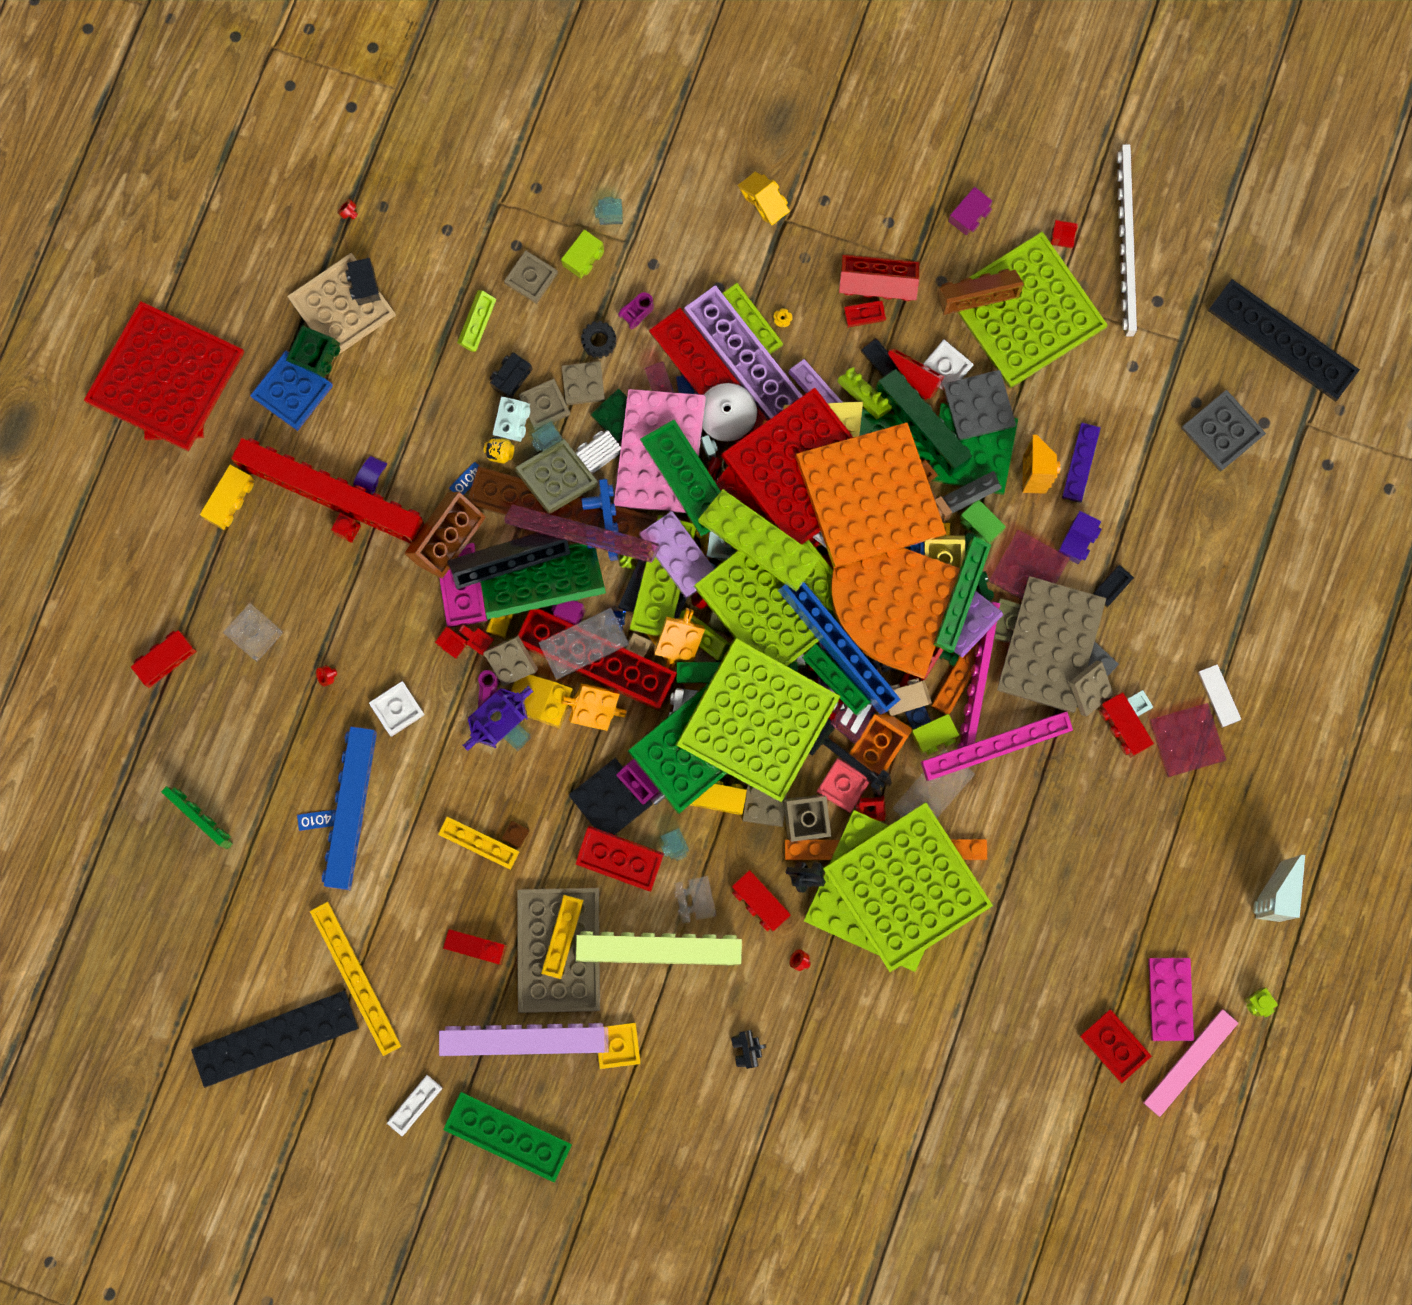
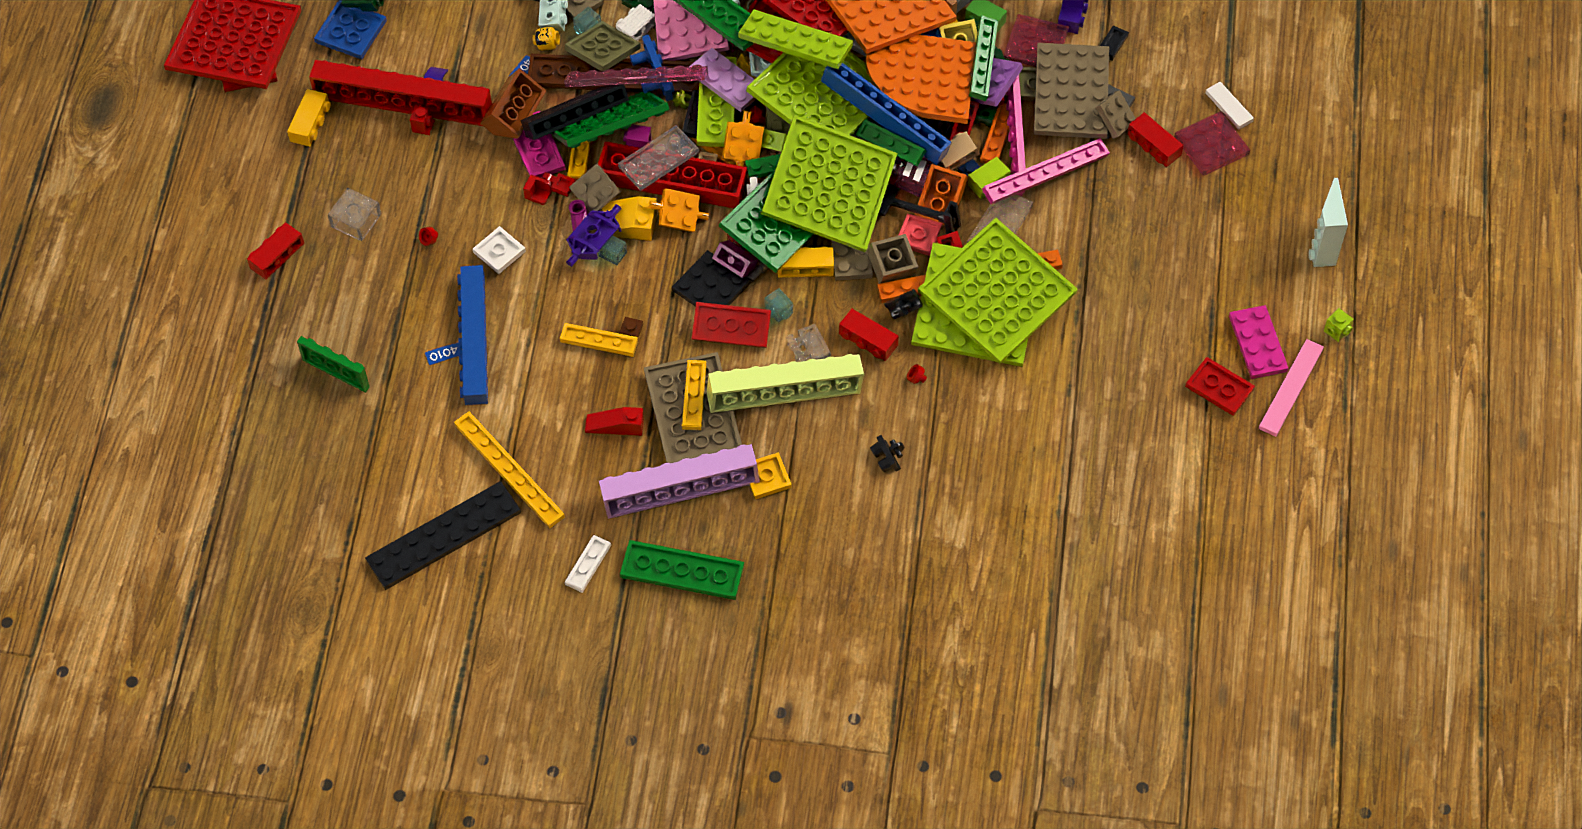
camera: 15 degrees left, 20 degrees down
light aqua plate [1127,690,1153,716] -> none

